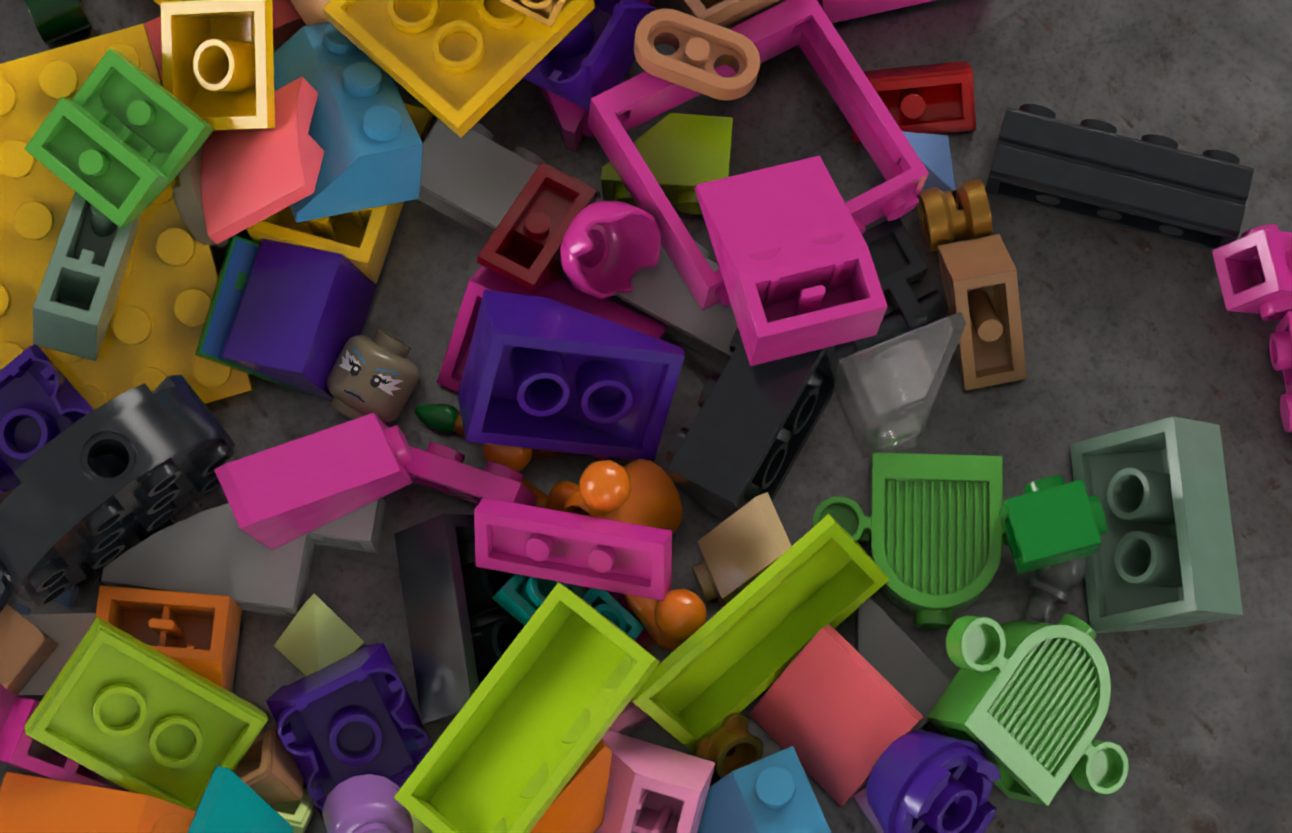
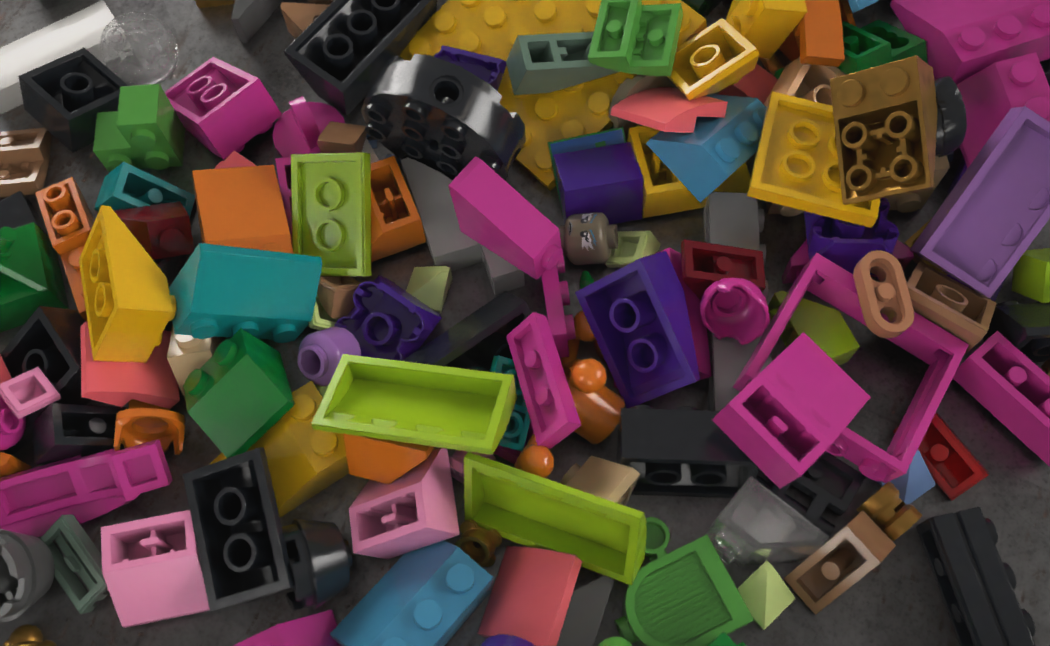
camera: 60 degrees right, 10 degrees down
none -> yellowish green slope [605,230,661,268]
none -> yellowish green slope [737,560,796,630]

